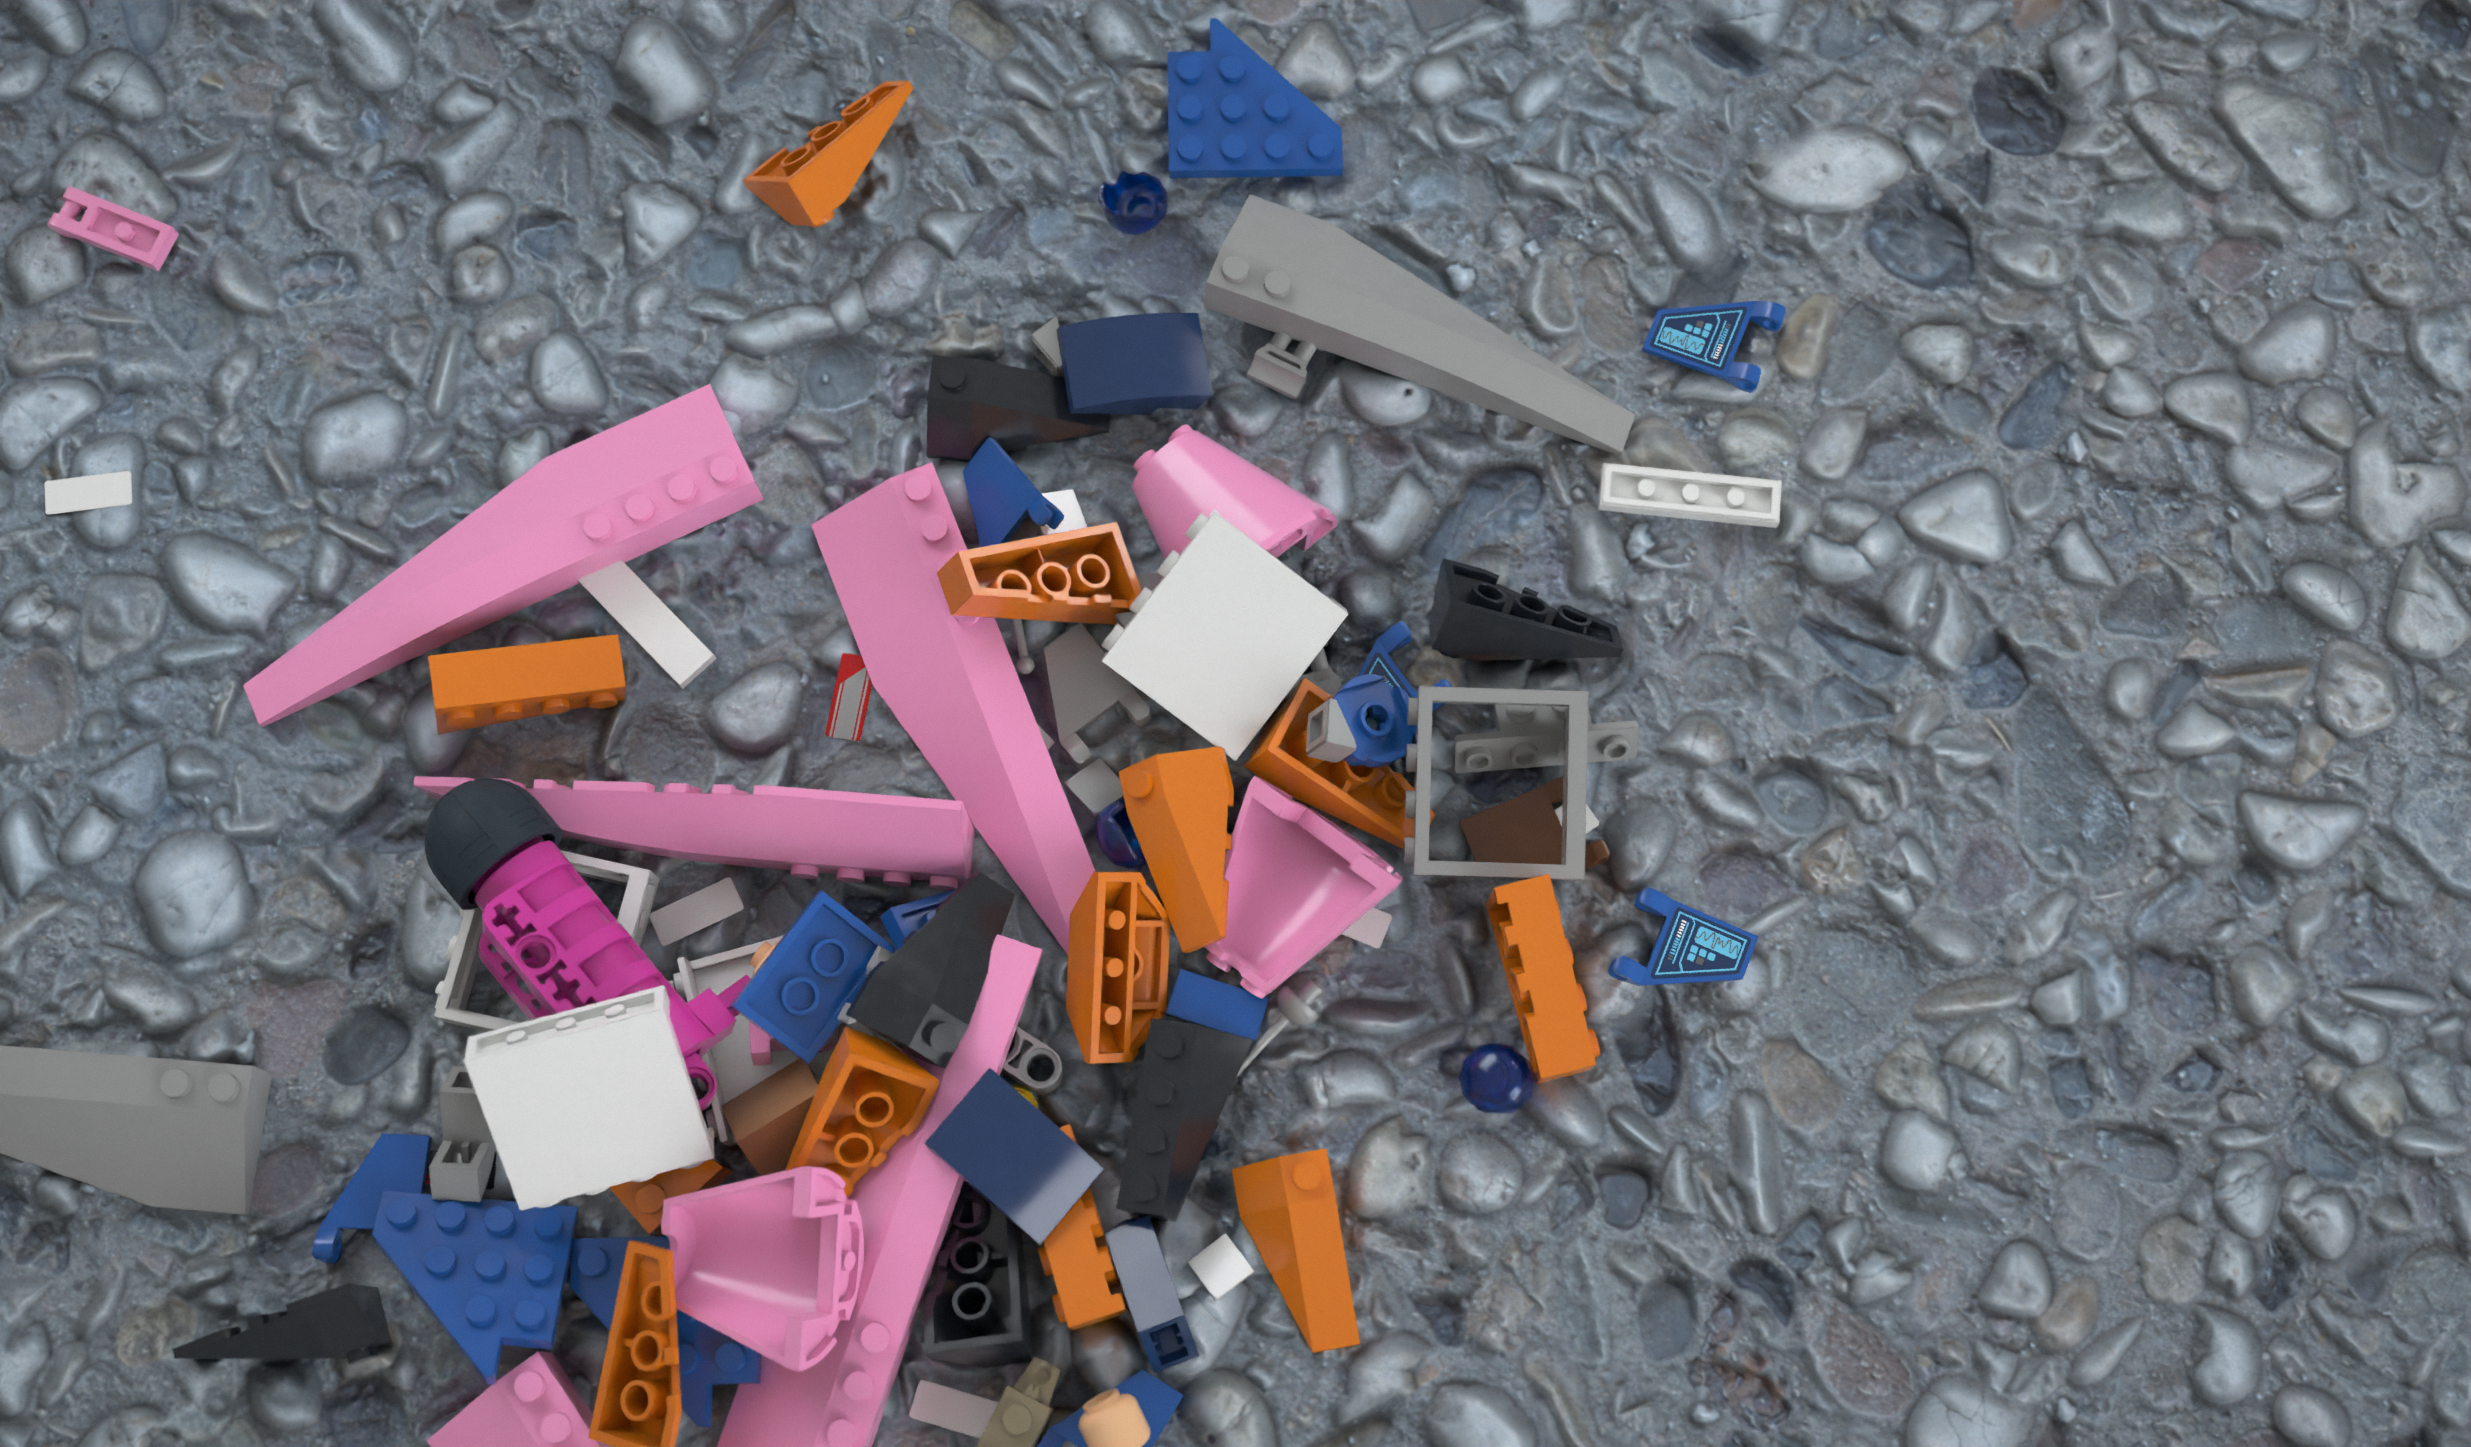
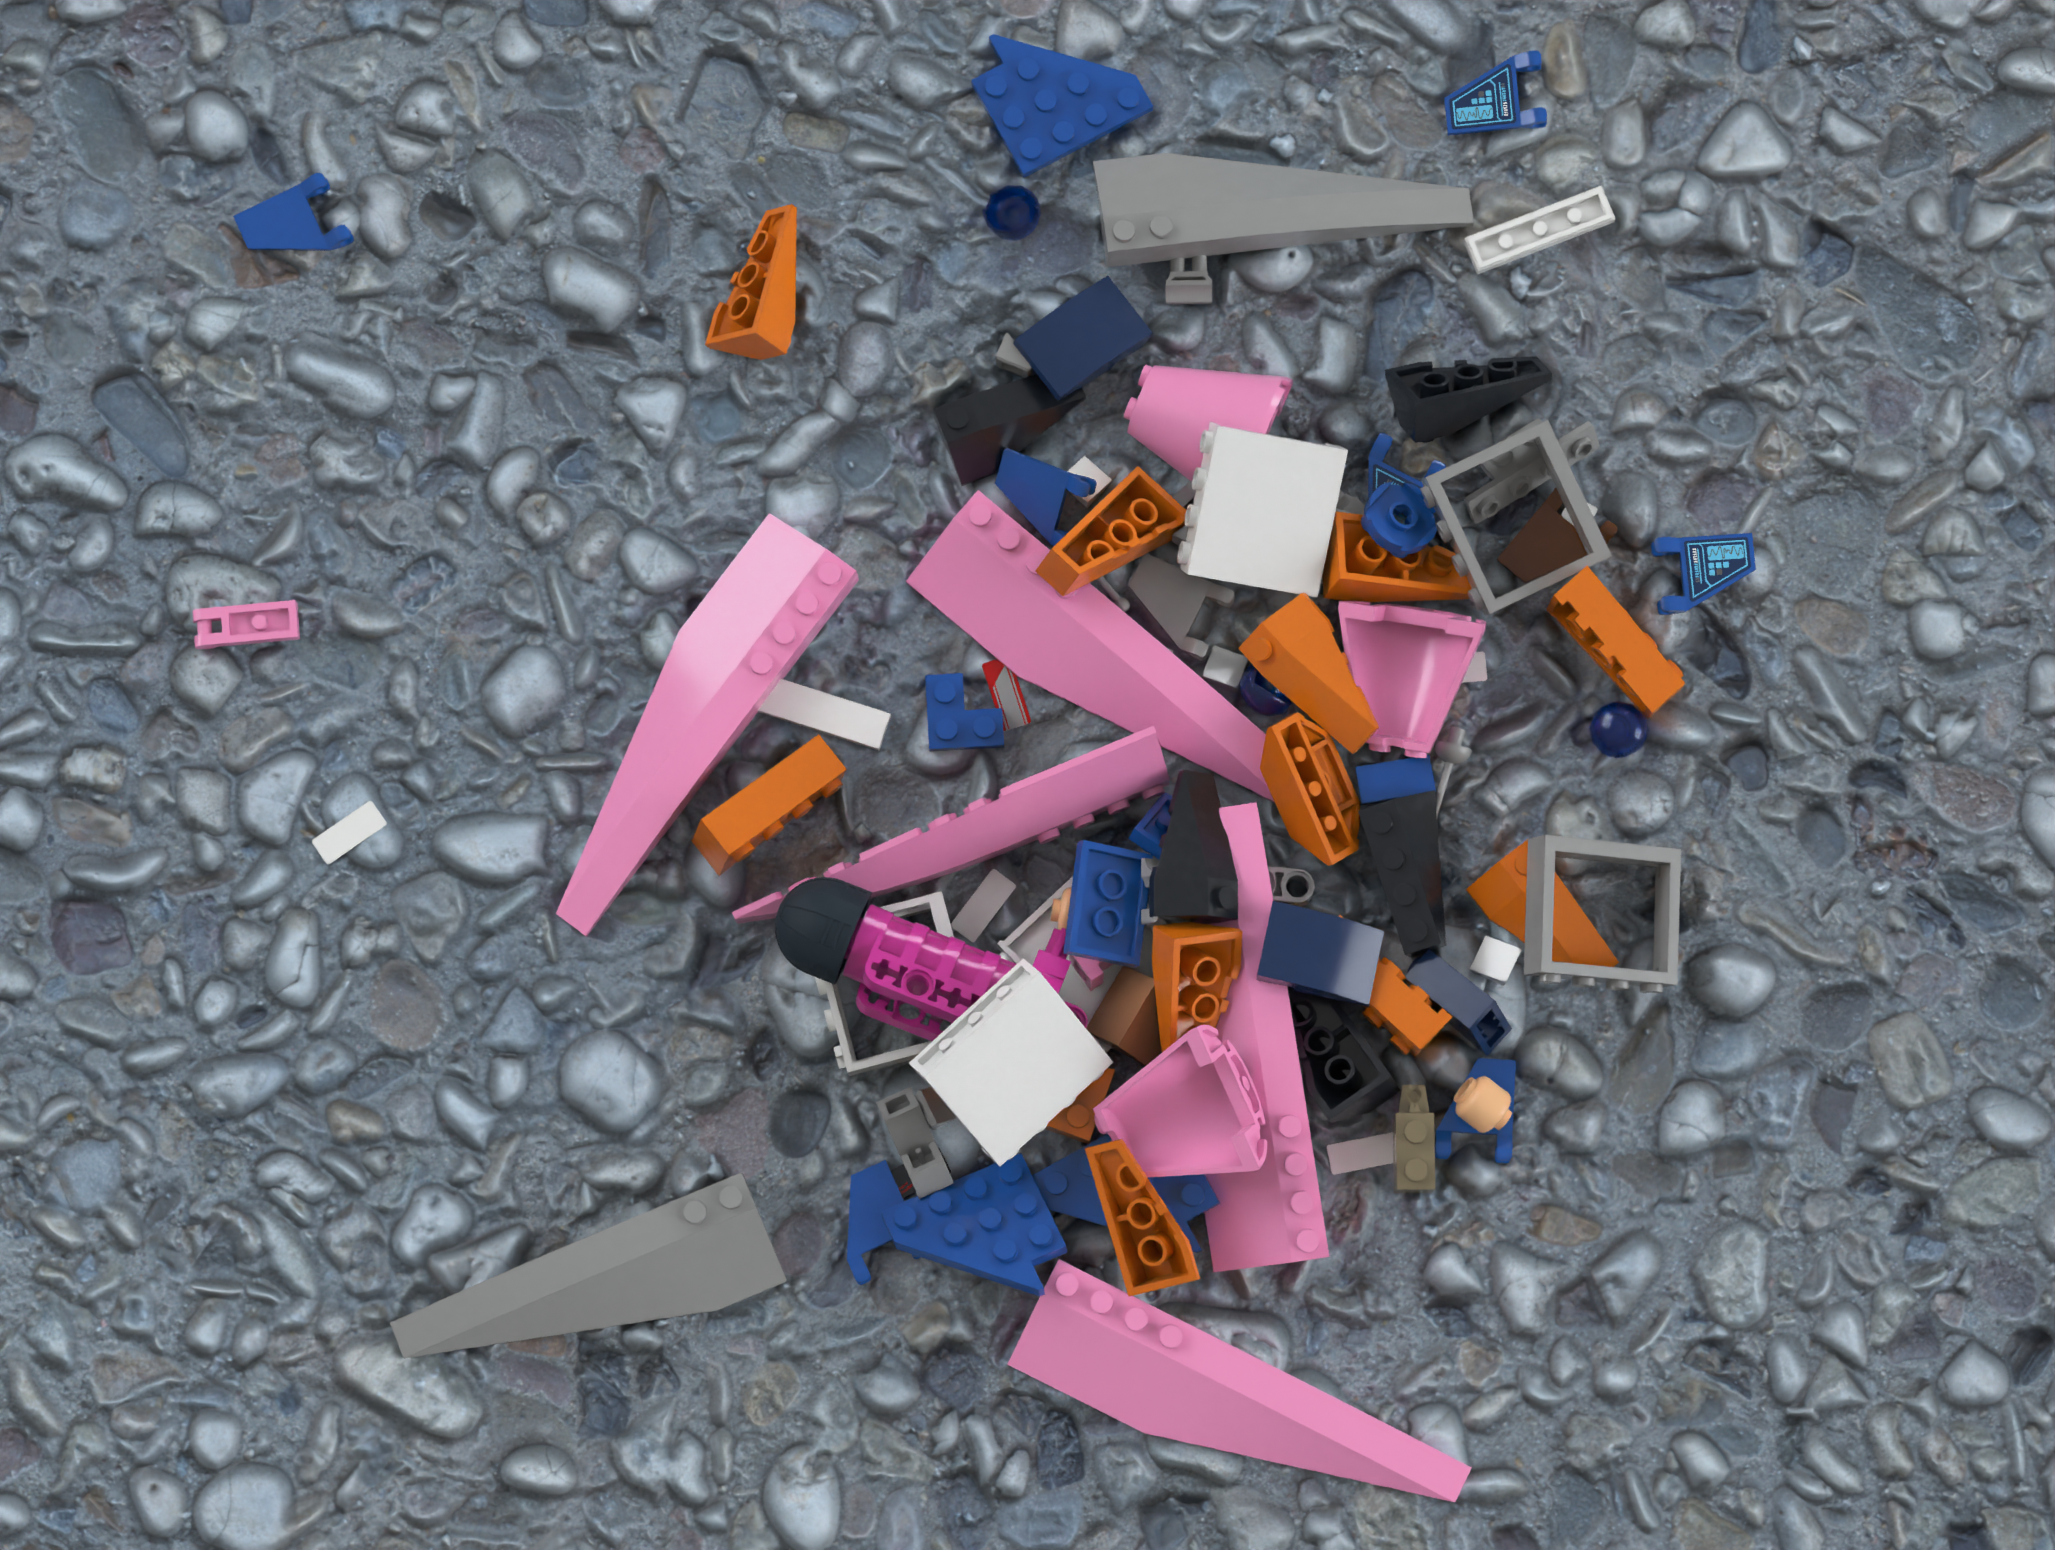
camera: 25 degrees left, 5 degrees up
black wedge [173,1283,392,1365] -> none
light grey slope [1306,698,1356,763] -> none
none -> blue plate [925,673,1004,752]
none -> light grey window [1524,835,1681,993]

